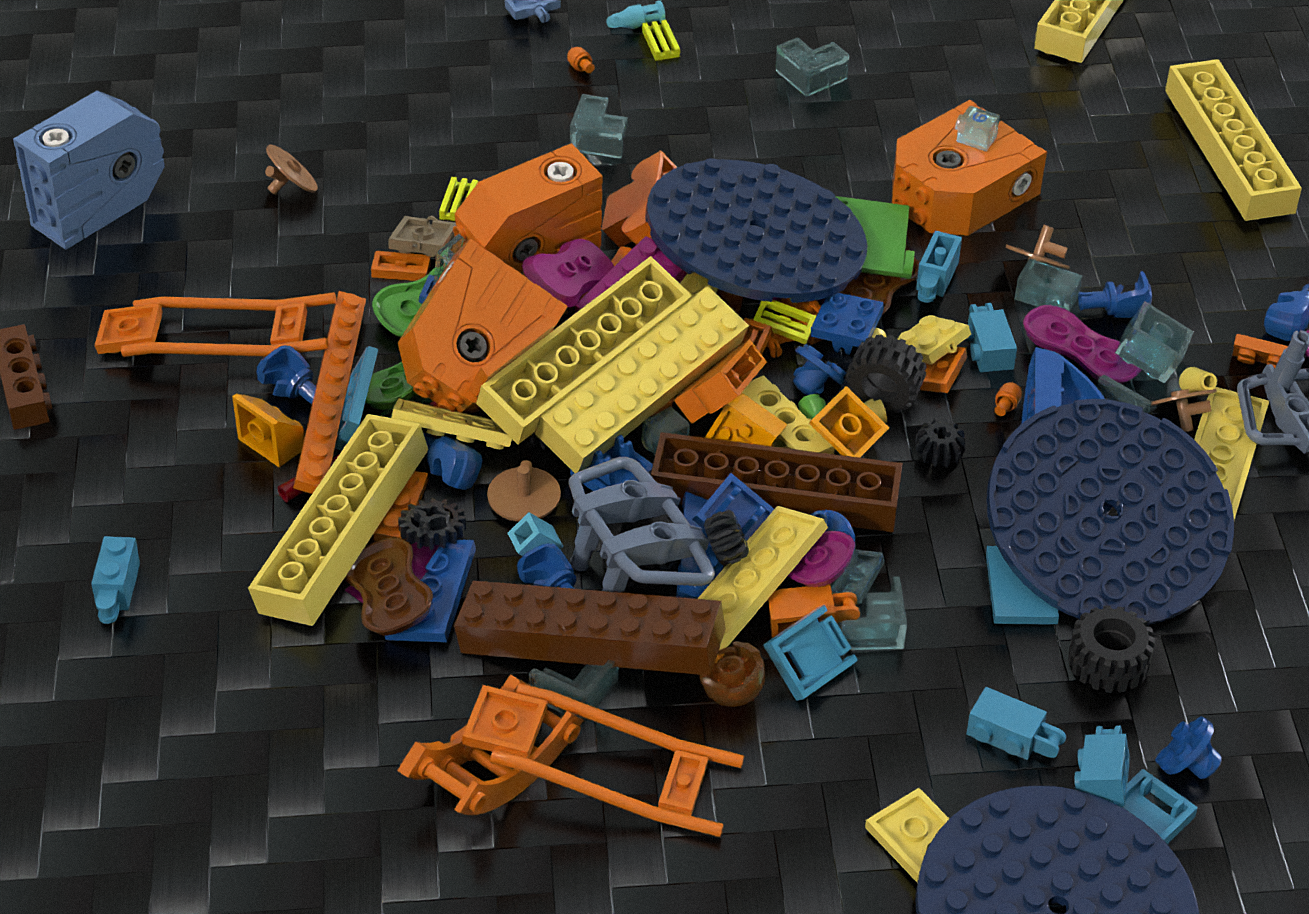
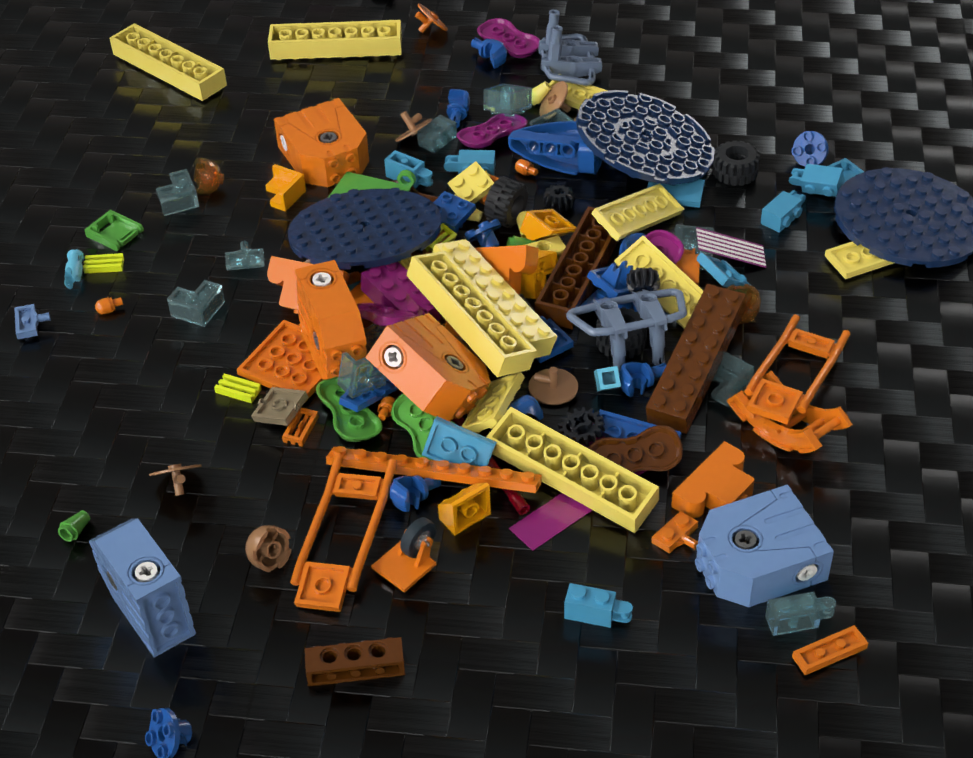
camera: 75 degrees left, 0 degrees up
orange tile [470,317,555,397] -> none
clear light blue brick [955,106,1000,152] -> none
orange plate [1233,334,1288,369] -> none
none -> bright green cone [58,510,90,542]
none -> bright green container [84,210,144,251]
none -> clear orange cylinder [194,158,224,195]
none -> clear light blue plate [225,241,265,271]
none -> medium nougat cylinder [245,525,291,572]
none -> light orange panel [265,164,306,212]
none -> orange plate [371,517,437,593]
none -> magenta sticker [508,493,592,551]
none -> light yellow plate [591,183,684,241]
none -> orange plate [652,511,698,554]
none -> orange brick [671,441,754,518]
none -> medium blue piece [695,484,834,607]
none -> sticker [696,227,766,268]
none -> clear light blue brick [765,592,836,636]
none -> orange plate [792,625,868,675]

